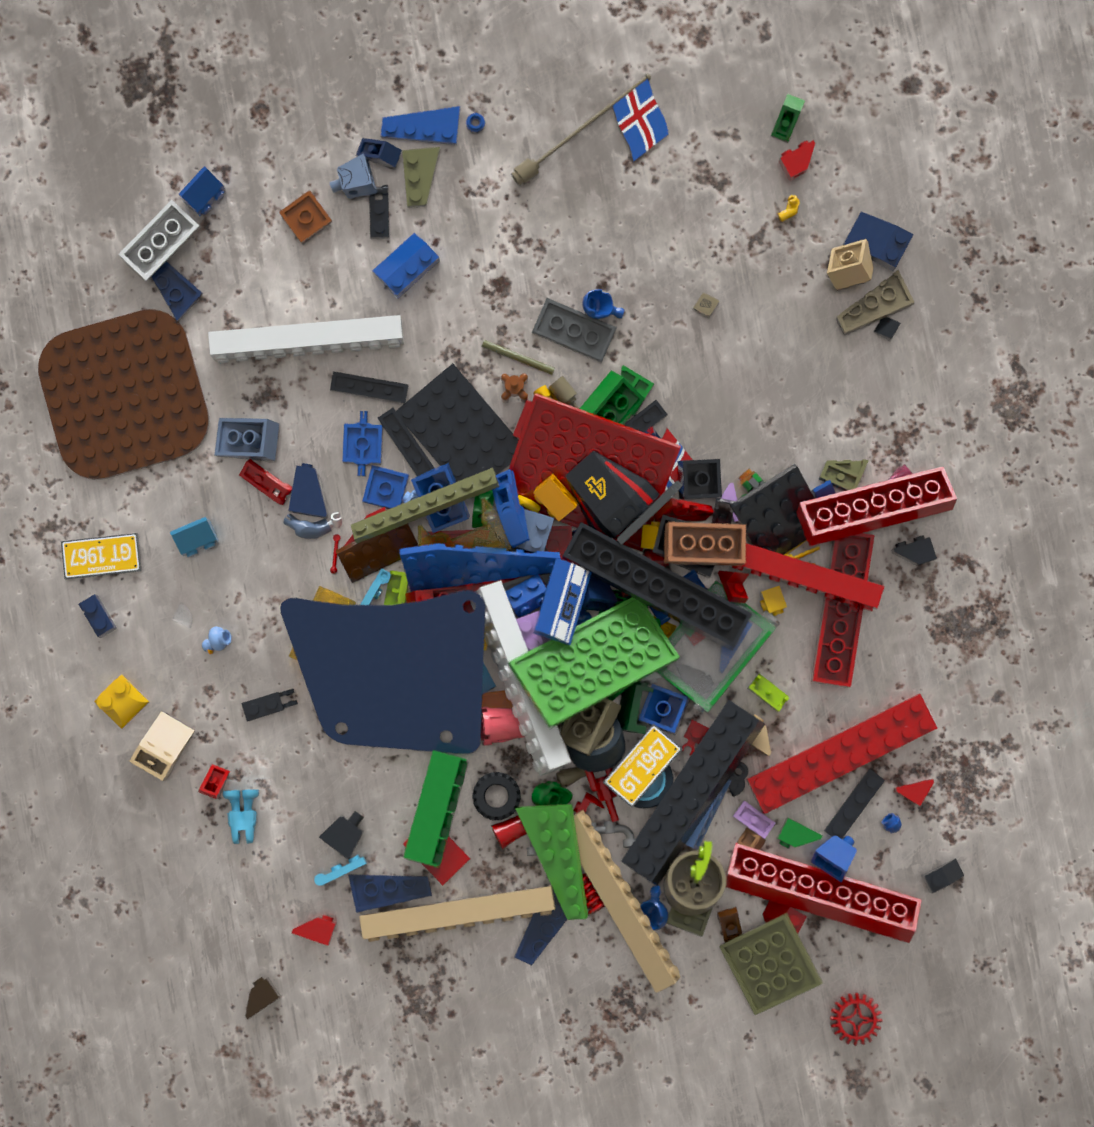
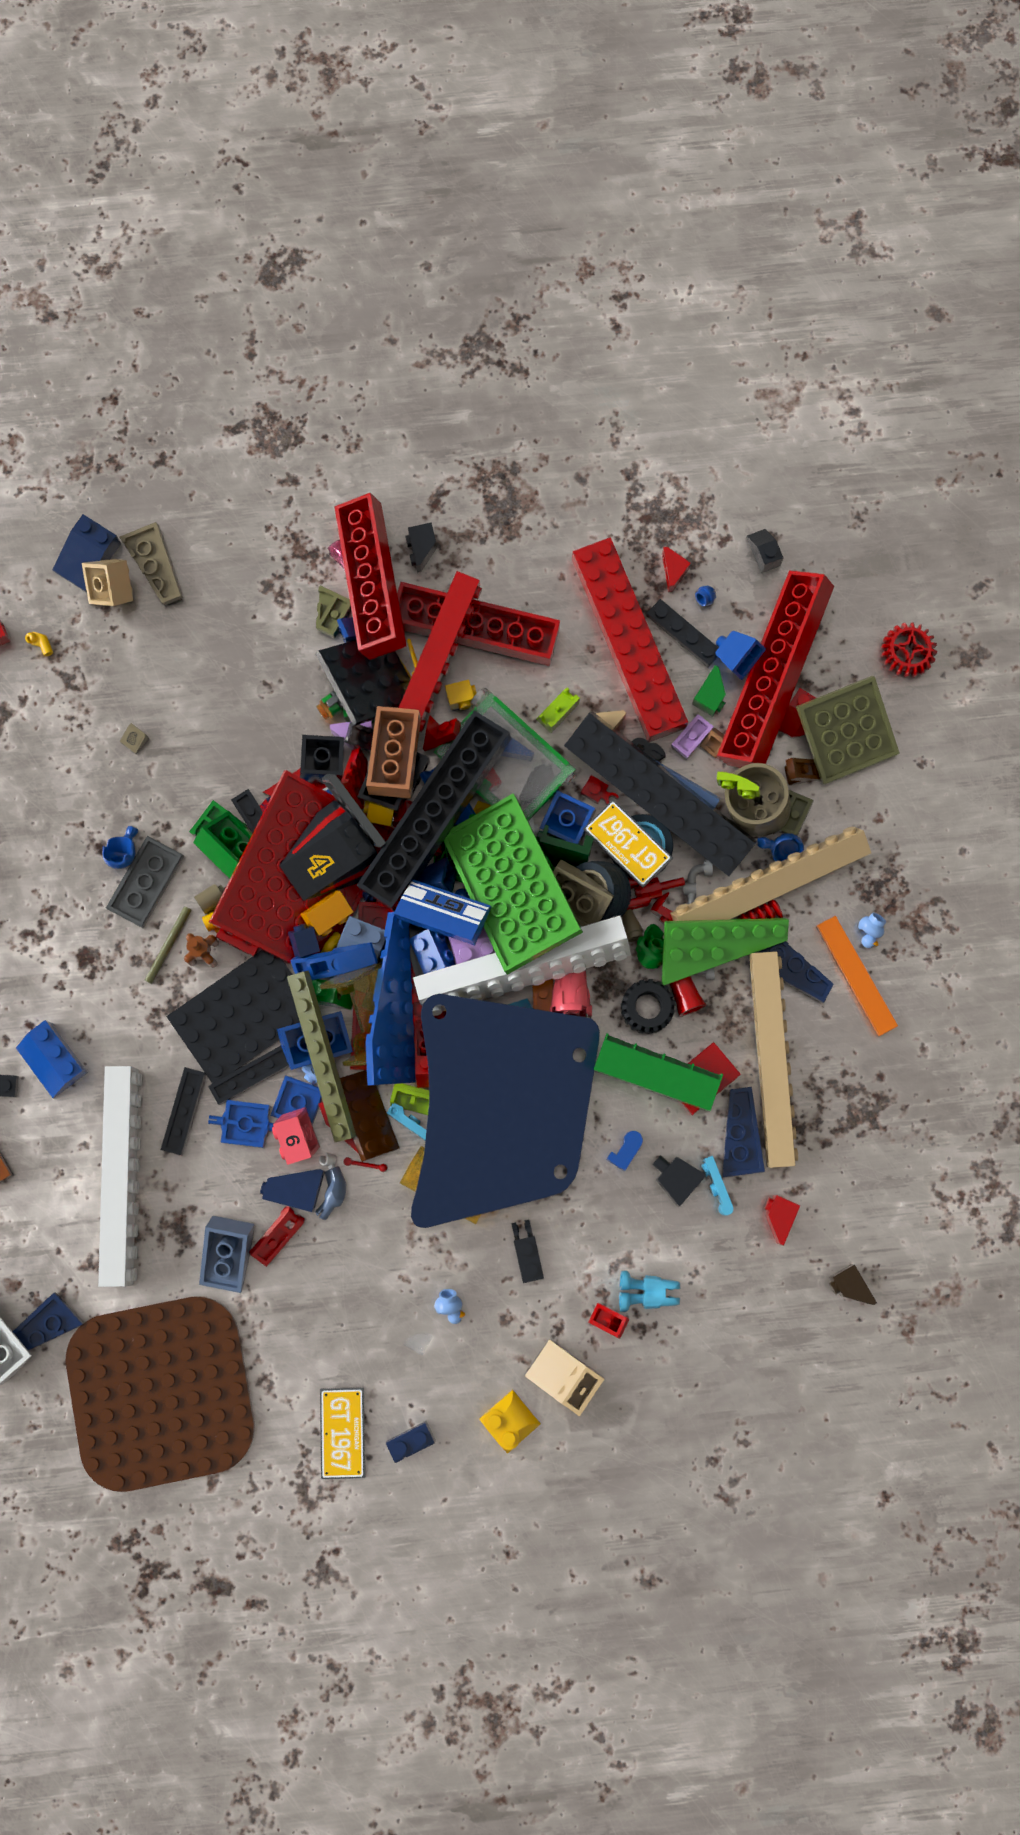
camera: 85 degrees left, 5 degrees down
dark azure slope [170,517,219,558] -> none
black slope [874,317,901,341] -> none
none -> coral brick [272,1107,320,1165]
none -> dark blue brick [288,924,320,958]
none -> blue leg [606,1131,643,1171]
none -> orange tile [816,916,898,1037]
none -> light blue animal [858,912,886,948]

